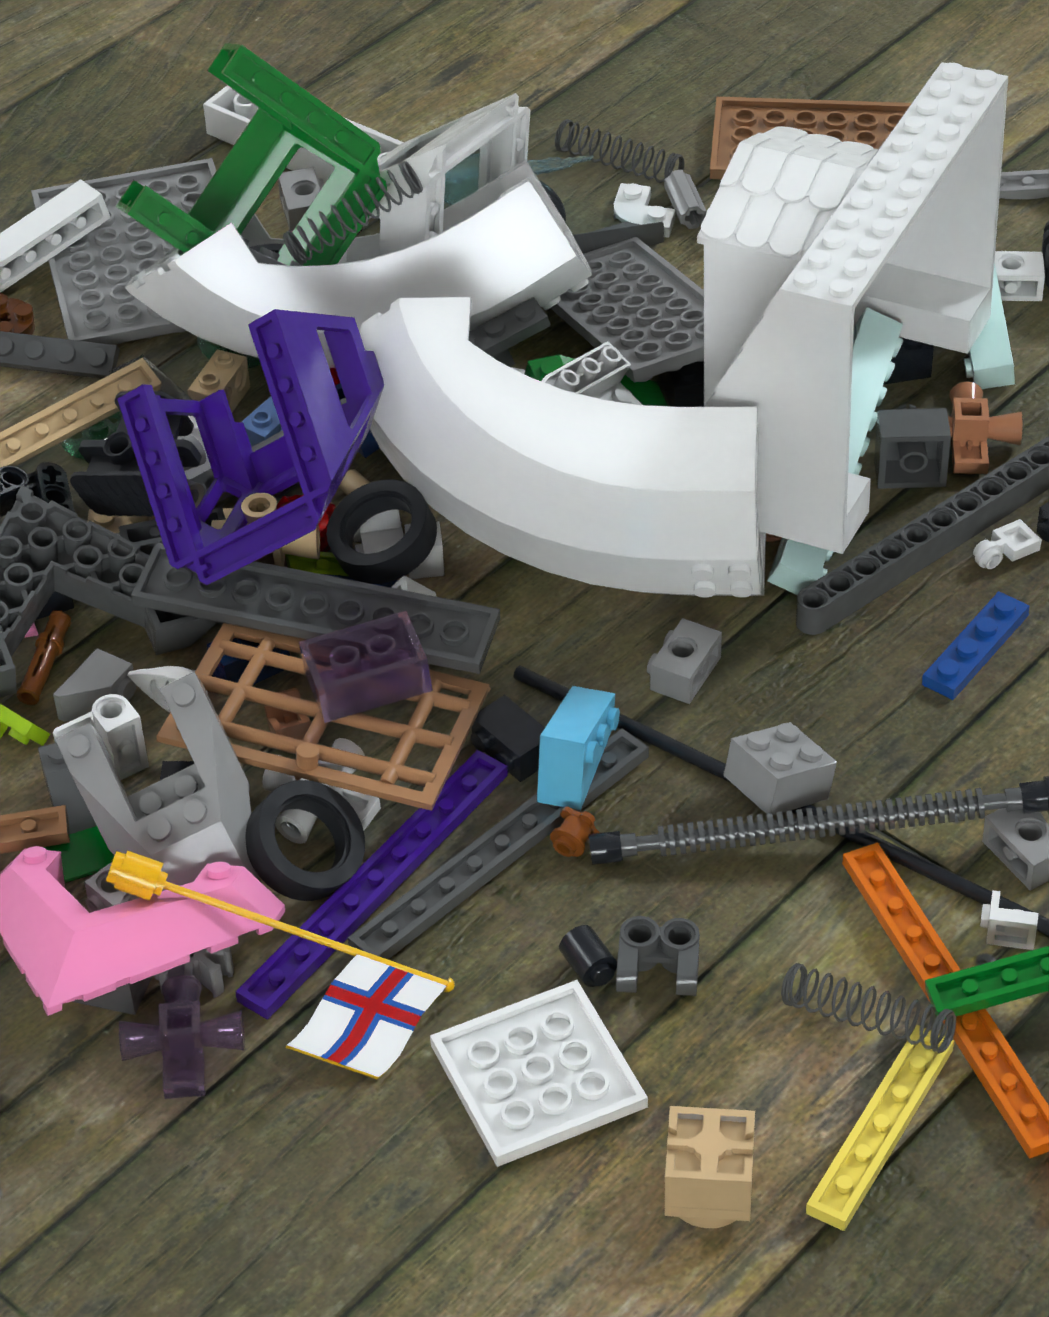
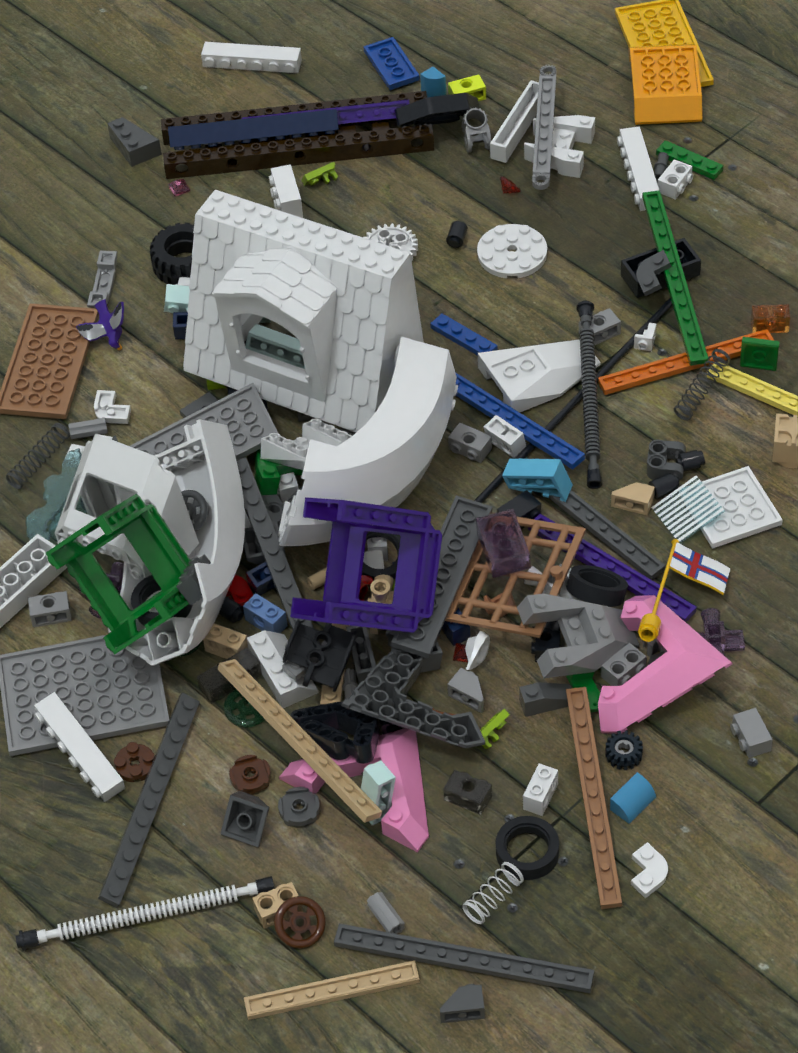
camera: 85 degrees left, 5 degrees up
white piece [53,694,149,780] -> none
dark grey piece [283,160,423,265] -> none
dark orange brick [550,806,600,857] -> none
light grey brick [724,722,837,815] -> none
none -> blue plate [455,372,585,470]
none -> white wedge [478,339,601,413]
none -> white brick [484,415,526,458]
none -> tan slope [611,482,655,516]
none -> sticker [651,475,725,543]
none -> black brick [675,450,705,472]
none -> green plate [740,337,780,371]

